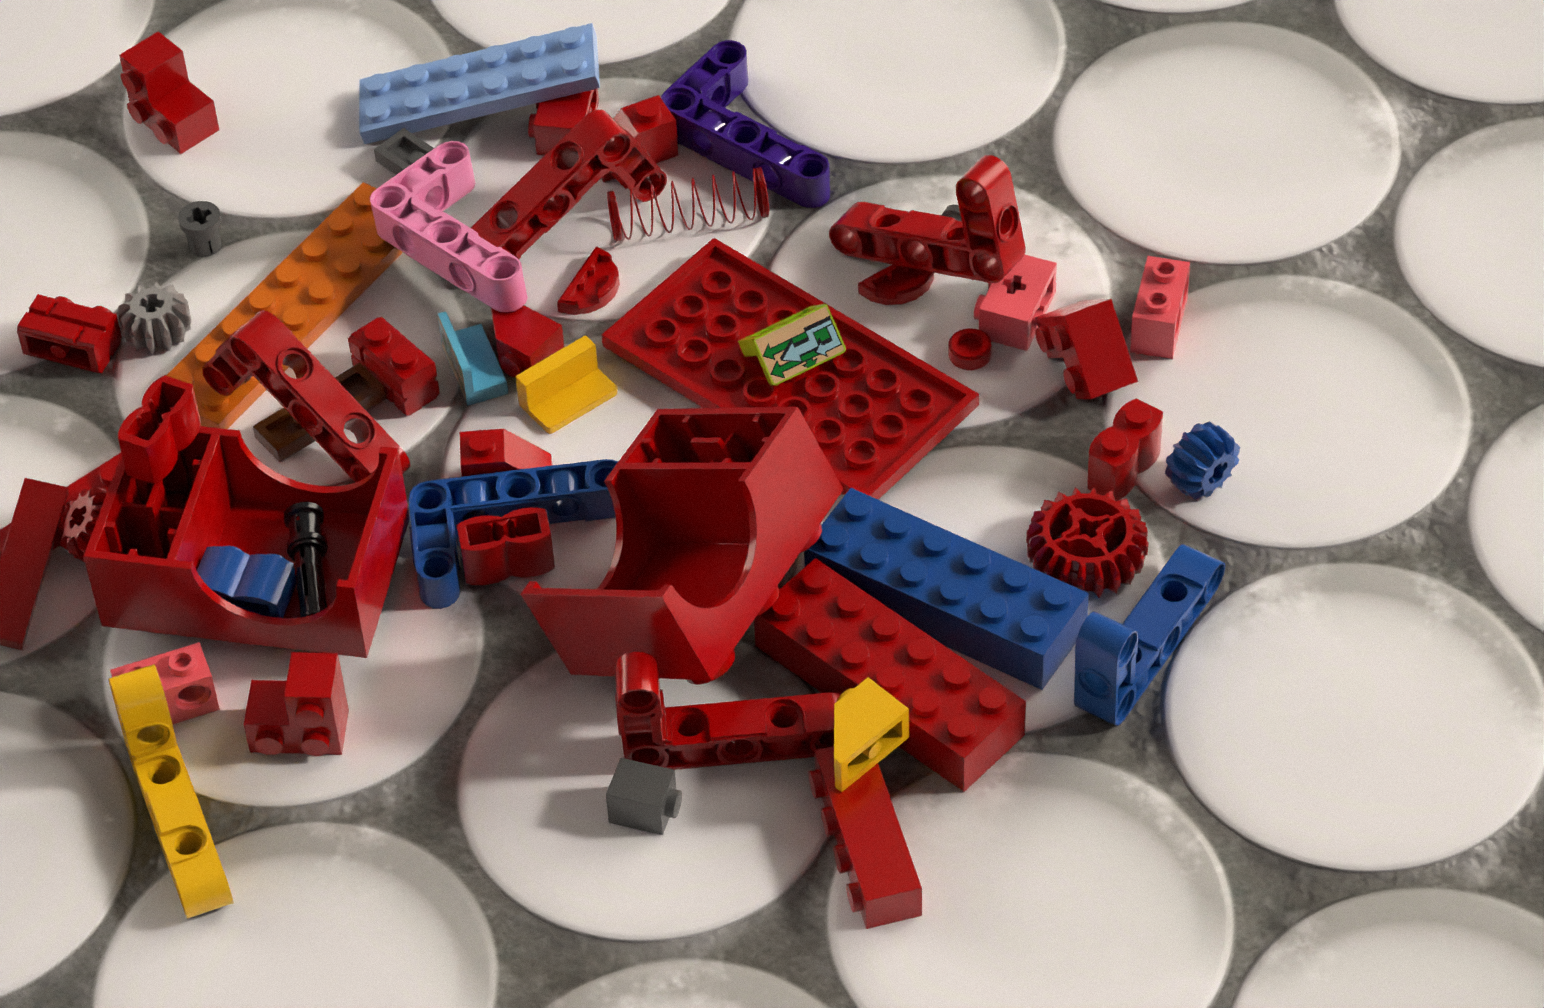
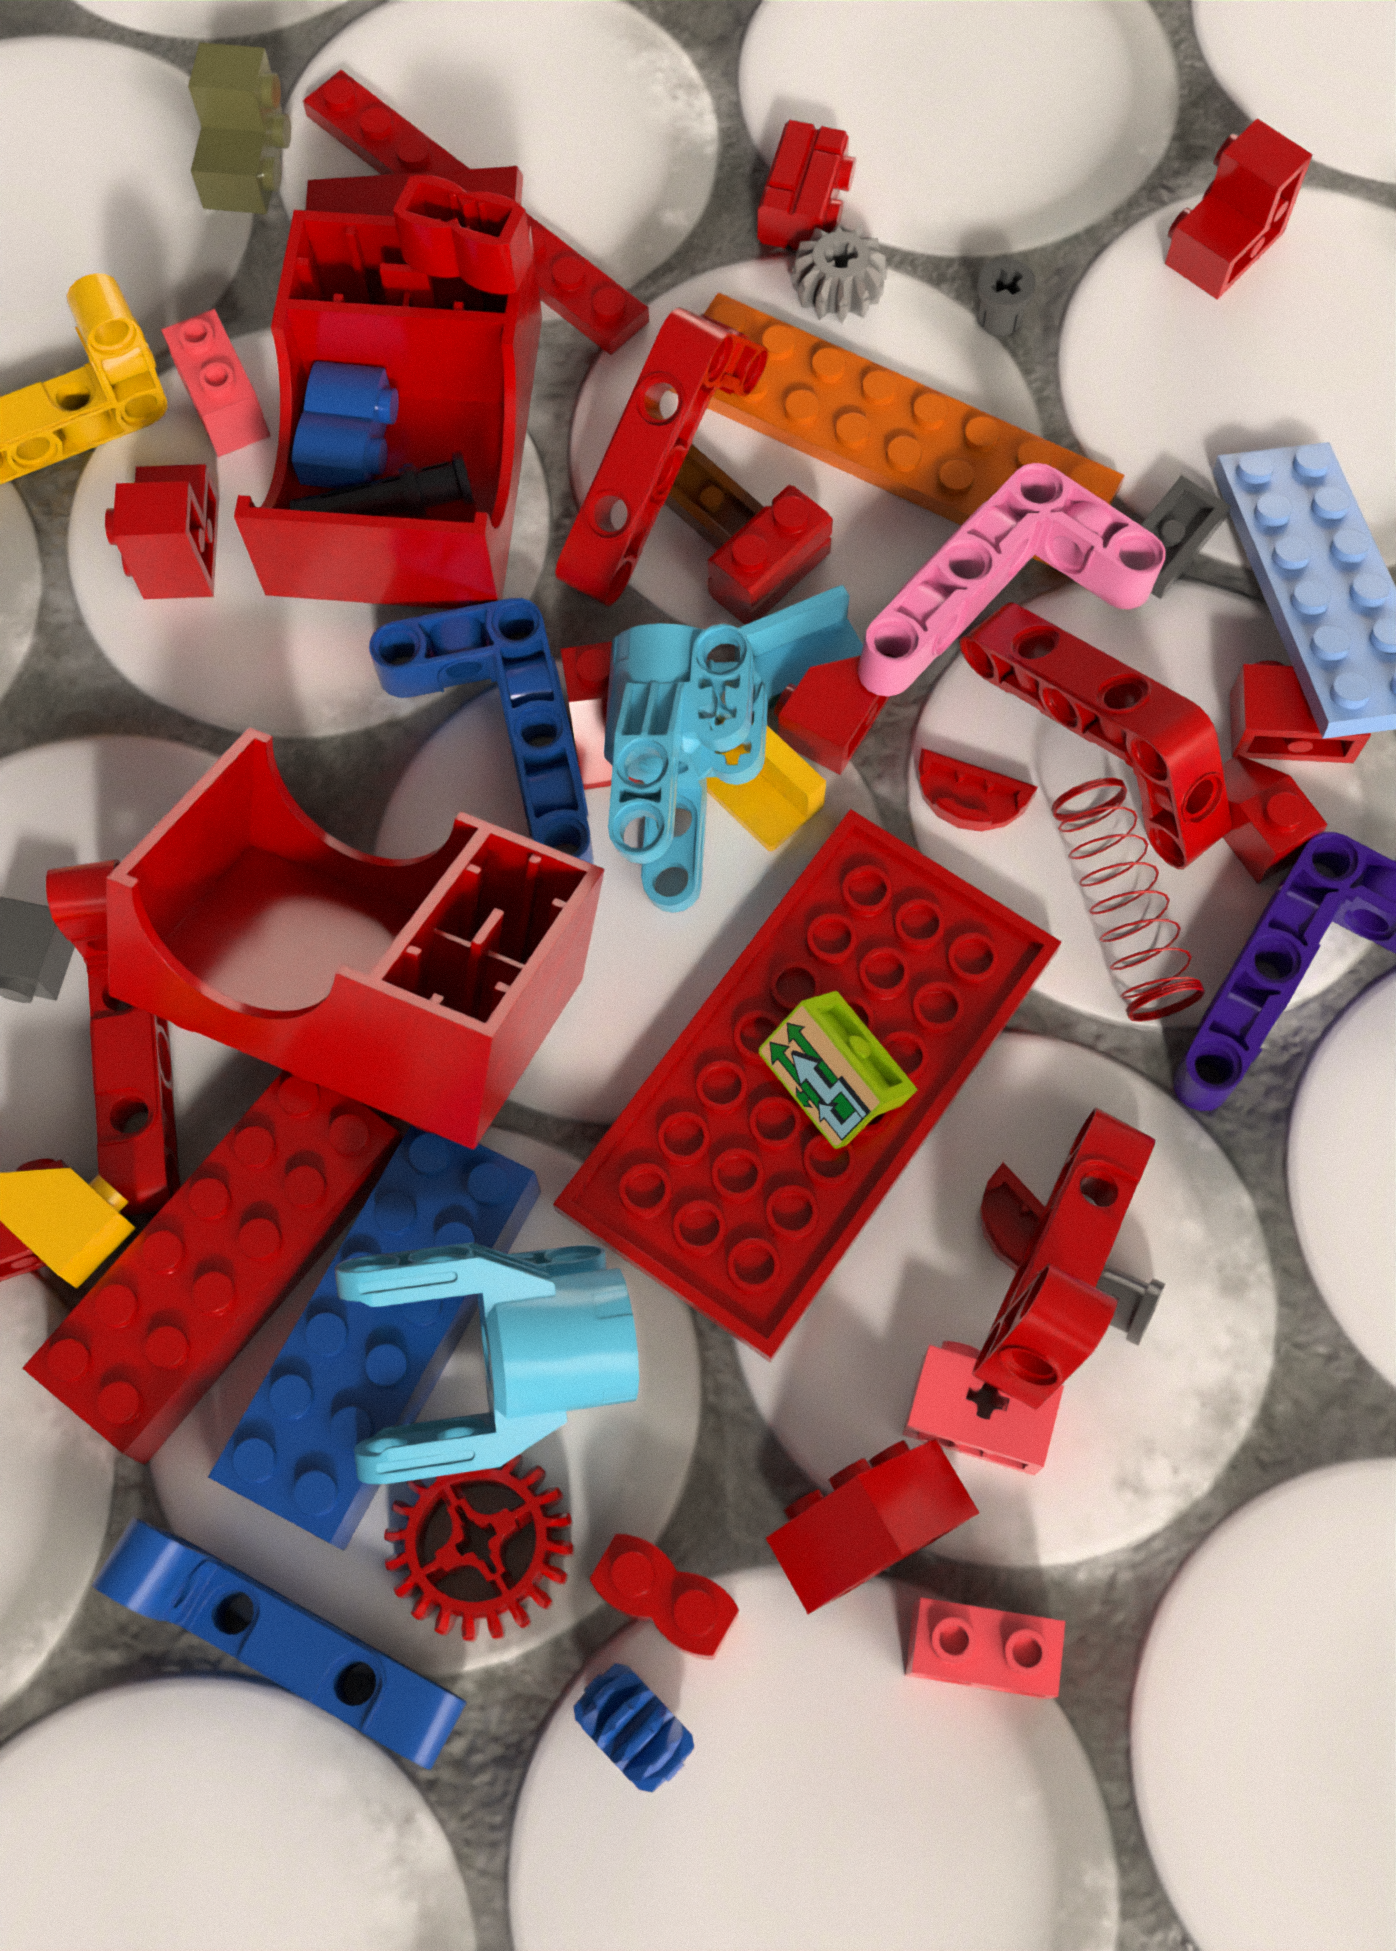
camera: 85 degrees right, 20 degrees up
red brick [457,508,555,585] -> none
red tile [948,328,992,370] -> none
none -> medium azure piece [335,1242,639,1484]
none -> medium azure piece [604,623,768,913]

